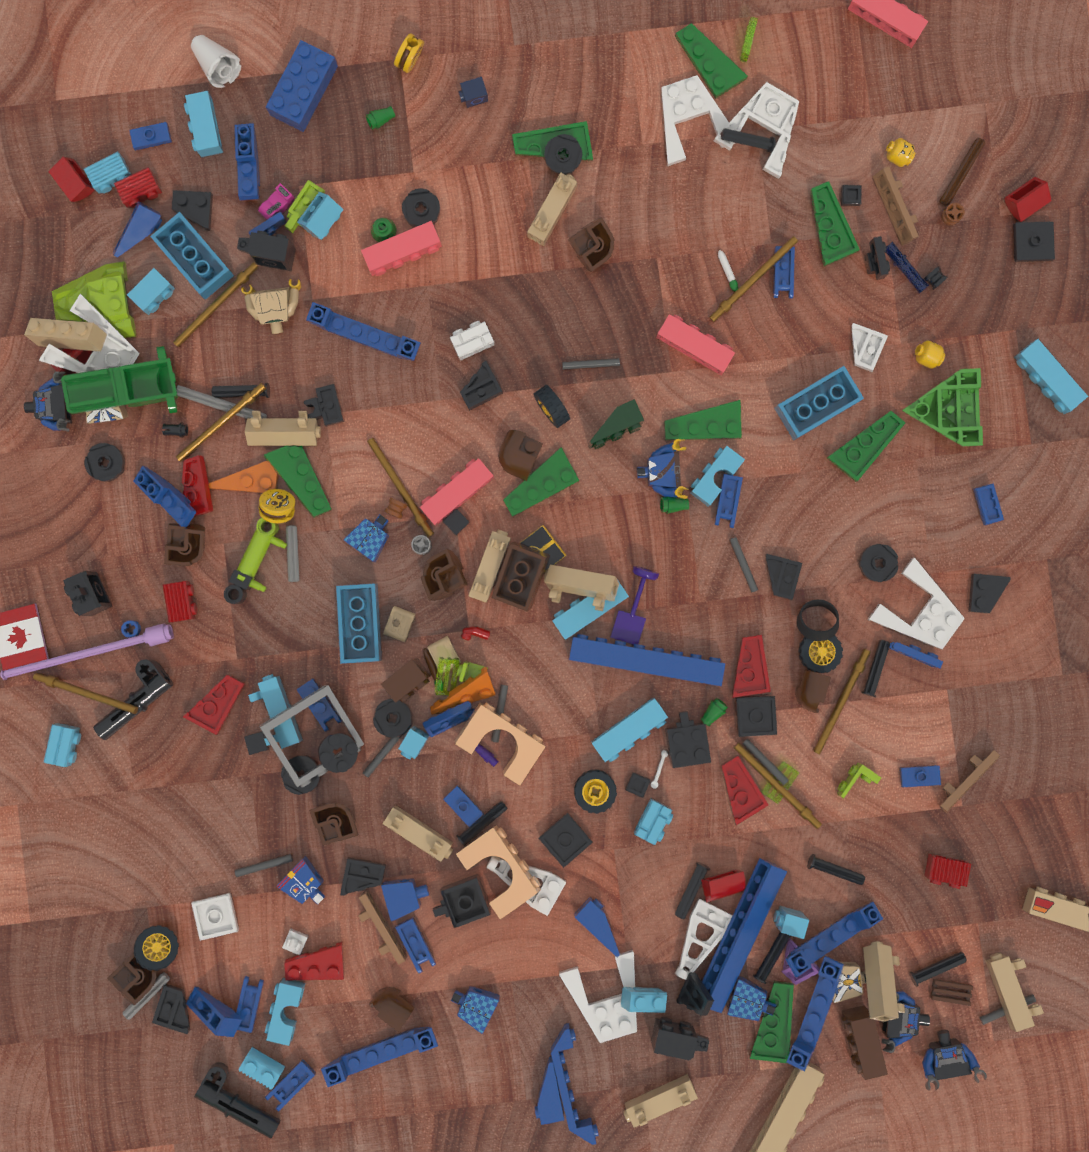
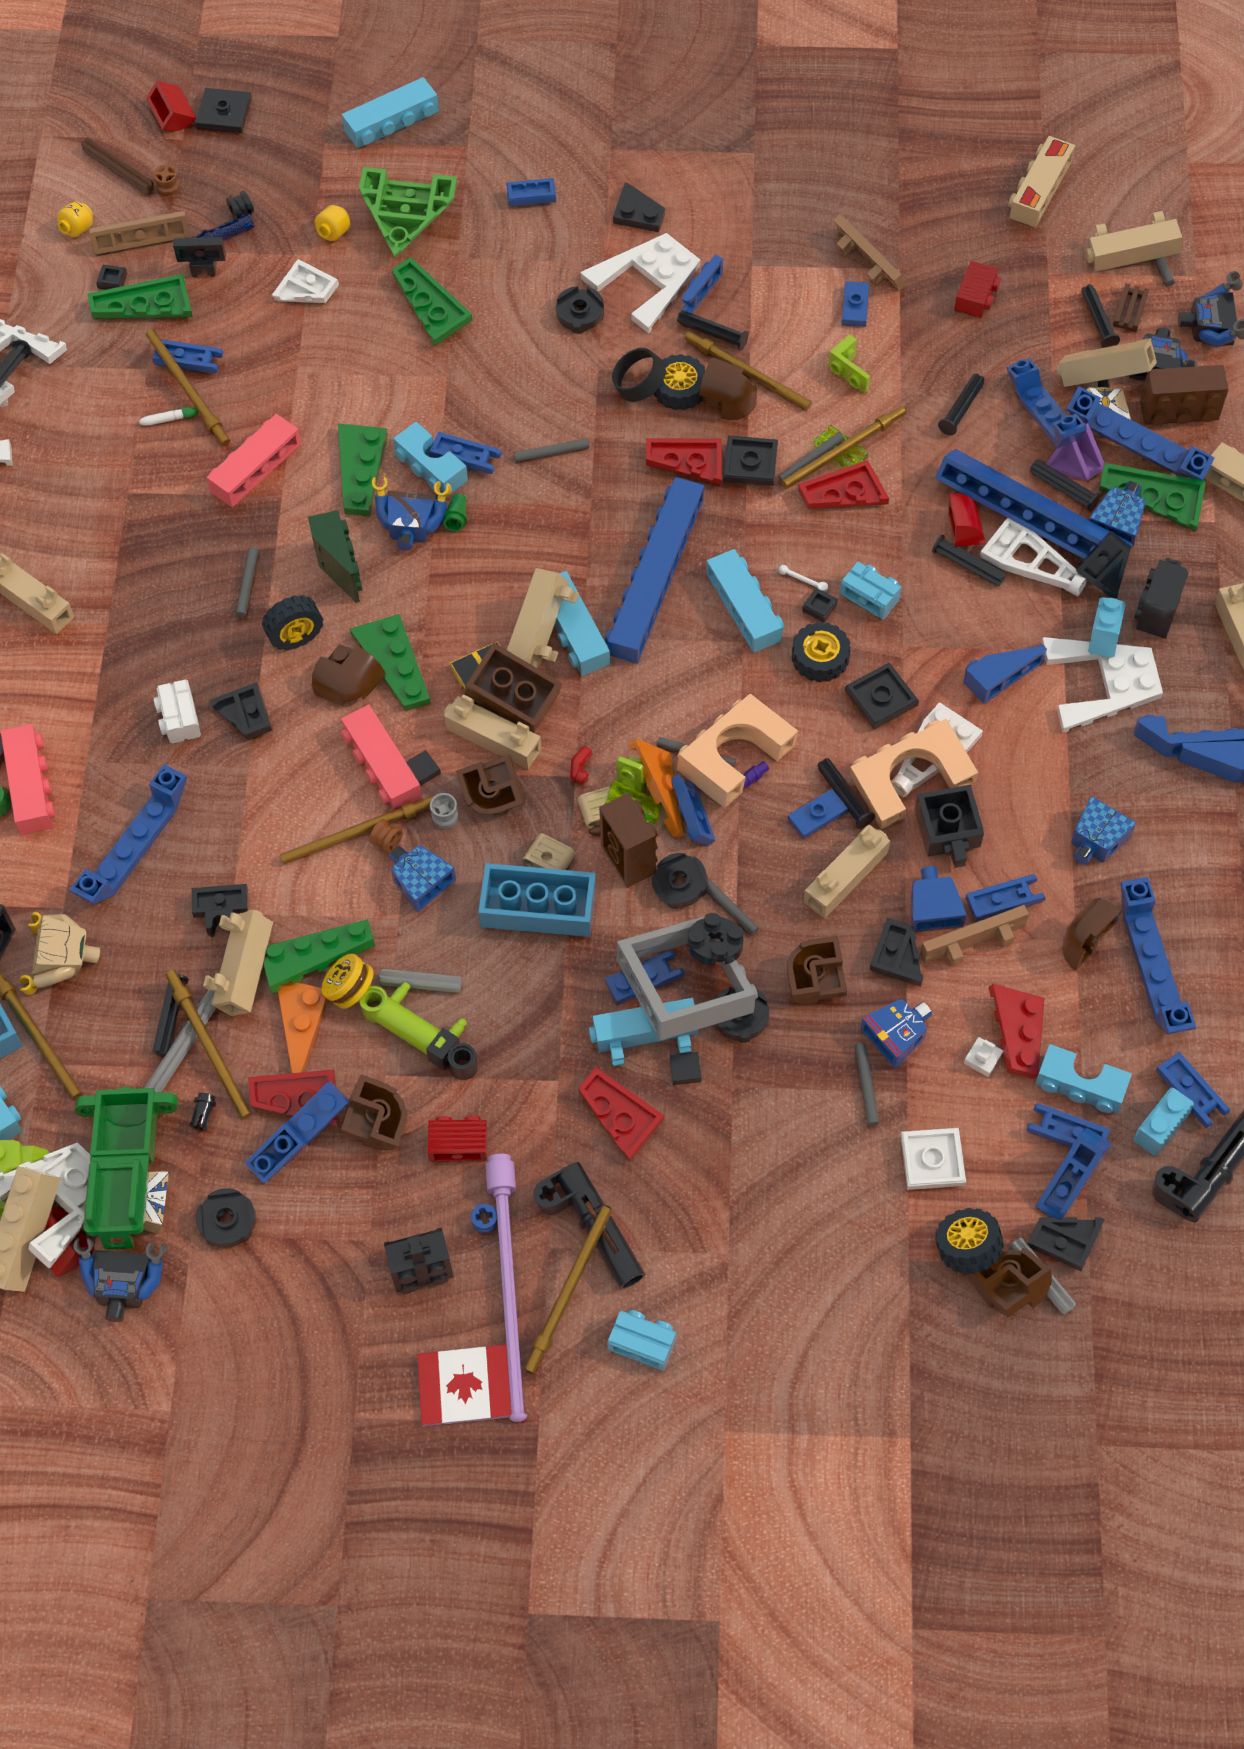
camera: 75 degrees left, 25 degrees down
medium azure brick [398,726,430,759] -> none
reddish brown brick [568,217,615,272] -> none
dark purple piece [610,566,659,644] -> none
black hinge [665,711,711,768] -> none
green cone [701,698,728,727] -> none
black wing [766,554,802,600] -> none
medium azure brick [773,906,809,939] -> none
dark azure brick [774,366,864,441] -> none

